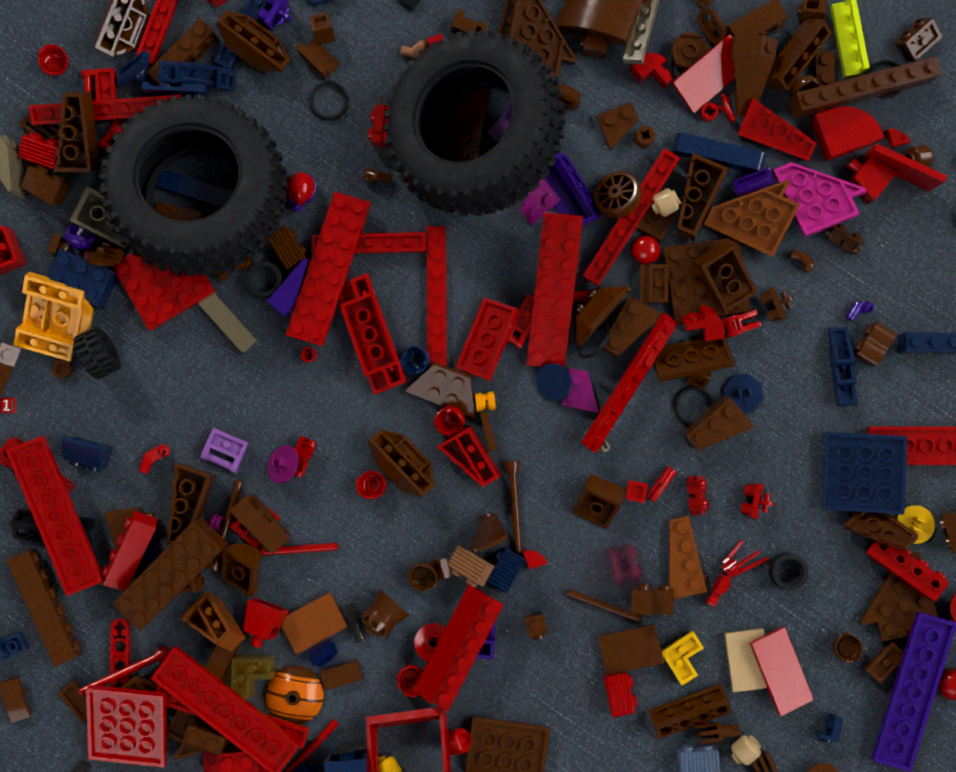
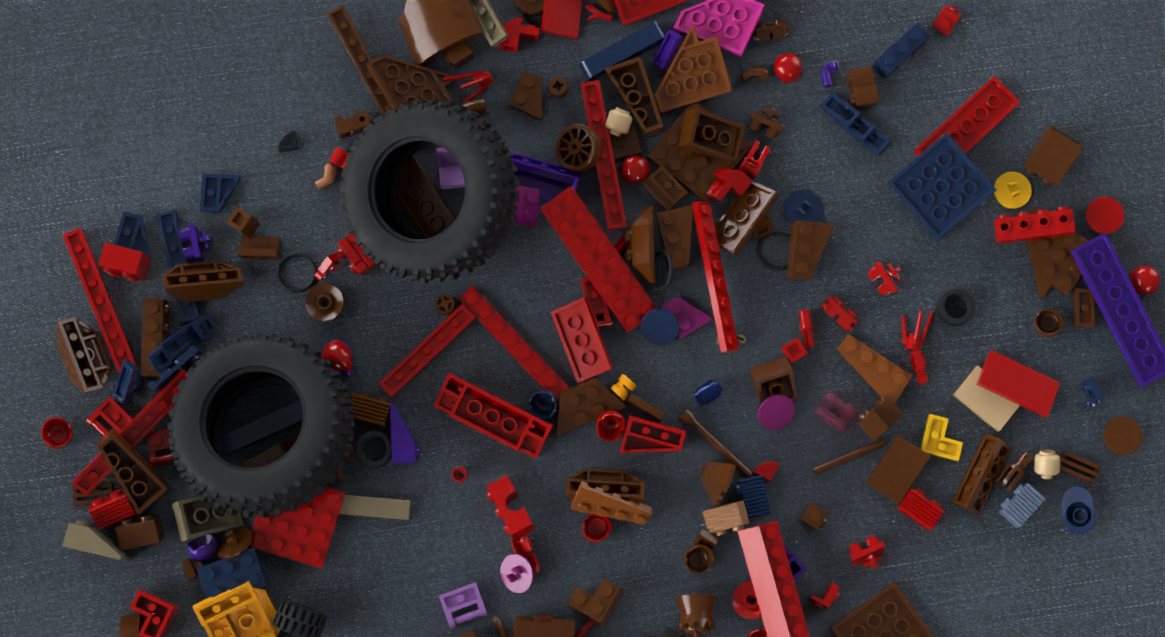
camera: 45 degrees left, 5 degrees down
red plate [285,191,372,347] -> none
reddish brown arm [363,168,392,183] -> none
red bush [700,103,718,122] -> none
reddish brown wing [844,512,918,551] -> none
none -> reddish brown dish [305,283,344,321]
none -> red plate [314,251,343,281]
none -> reddish brown wheel [435,294,455,315]
none -> red plant [444,70,493,102]
none -> red arch [486,475,536,541]
none -> reddish brown brick [567,579,624,627]
none -> dark orange wing [571,481,652,525]
none -> clear blue brick [693,379,723,406]
none -> magenta piece [758,395,795,430]
none -> red hair [773,53,802,83]
none -> red bracket [809,583,840,609]
none -> red hips [849,535,886,570]

